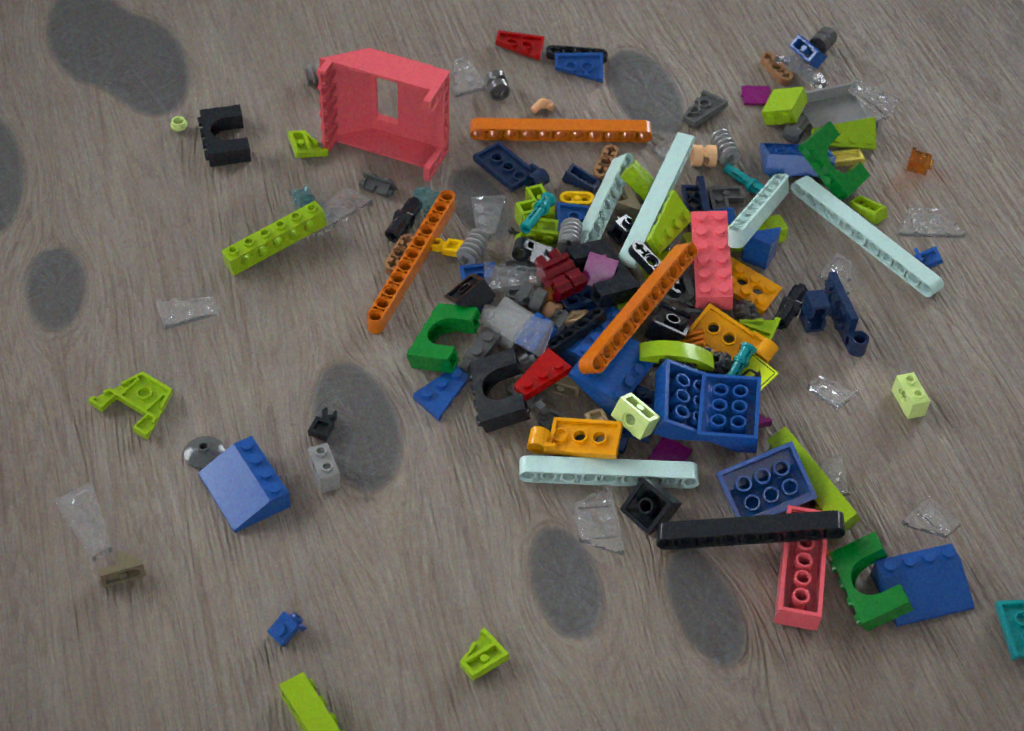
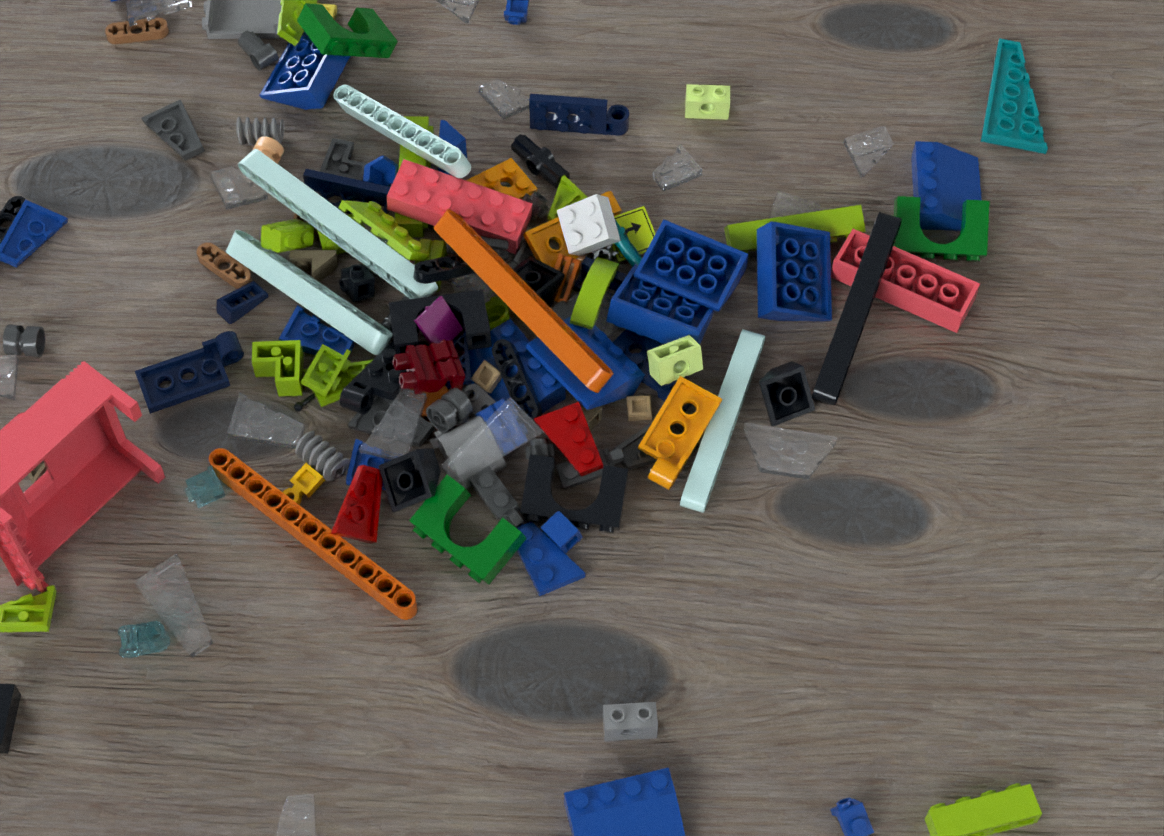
camera: 70 degrees left, 10 degrees up
lime brick [221,201,327,276] -> none
black plate [308,407,337,441] -> none
dark grey hinge [359,172,397,197] -> none
medium nougat beam [384,234,414,275] -> none
black piece [385,197,422,243] -> none
lime wing [460,627,509,681] -> none
orange beam [470,118,652,143] -> none
teal pin [520,192,556,234] -> none
light nougat arm [530,98,555,114] -> none
light grey piece [557,217,583,253] -> none
yellow plate [559,191,594,206] -> none
magenta piece [647,437,692,462] -> none
teal pin [723,163,764,195] -> none
magenta piece [741,85,771,106] -> none
lime brick [761,86,808,126] -> none
light aqua beam [791,176,944,297] -> none
dark blue brick [799,290,830,333] -> none
lime slope [849,195,887,225] -> none
none -> red wing [330,465,383,544]
none -> blue panel [540,511,583,554]
none -> white brick [557,194,621,256]

